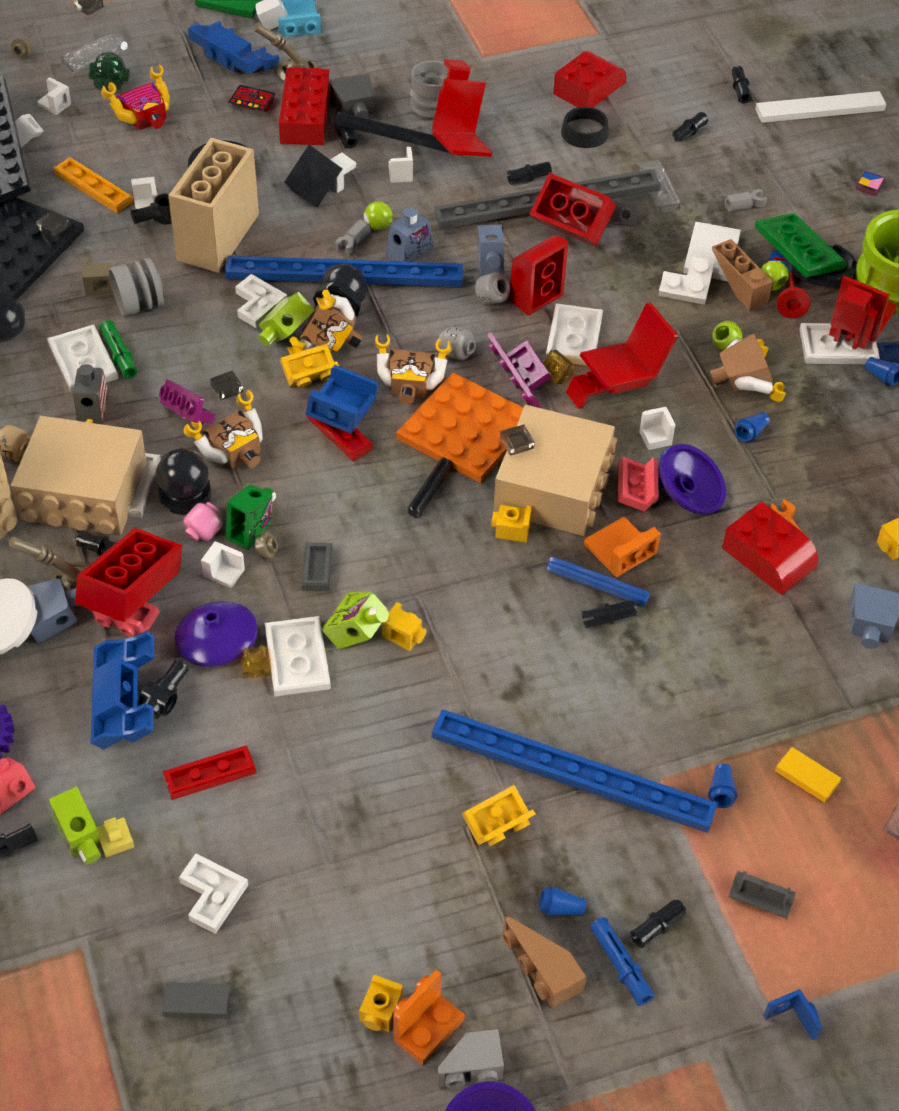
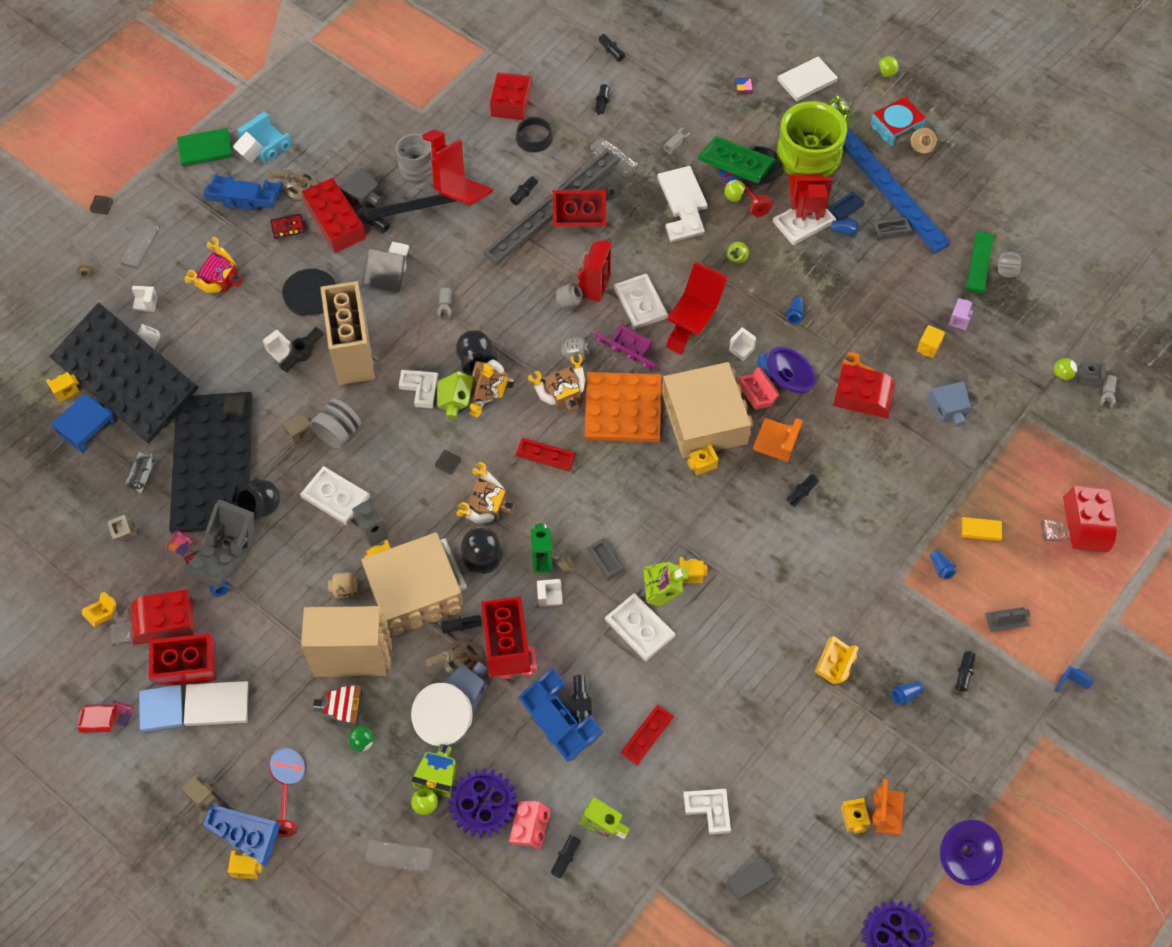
camera: 30 degrees left, 10 degrees up
light orange tile [54,157,134,214] -> none
clear green plant [89,52,130,92] -> none
light yellow tile [97,817,134,858] -> none
green pin [100,320,138,379] -> none
magenta bracket [159,379,215,426] -> none
dark purple dish [174,601,258,667] -> none
bright pink head [183,502,223,542] -> none
blue plate [225,256,463,287] -> none
clear yellow tile [241,645,271,679] -> none
yellow bracket [280,344,339,388] -> none
blue panel [305,365,379,434] -> none
lime piece [364,202,393,231] -> none
sand blue torso [386,208,434,262] -> none
white panel [389,147,413,183] -> none
black axle [408,457,452,518] -> none
blue plate [431,709,718,833] -> none
light grey slope [437,1029,504,1089] -> none
sand blue torso [477,225,504,275] -> none
clear smoke tile [500,424,535,456] -> none
medium nougat slope [502,916,586,1008] -> none
clear yellow tile [543,350,575,384] -> none
blue axle [547,556,650,606] -> none
blue pin [590,917,655,1006] -> none
medium nougat torso [710,334,786,402] -> none
medium nougat slope [712,239,773,310] -> none
white tile [755,91,886,123] -> none

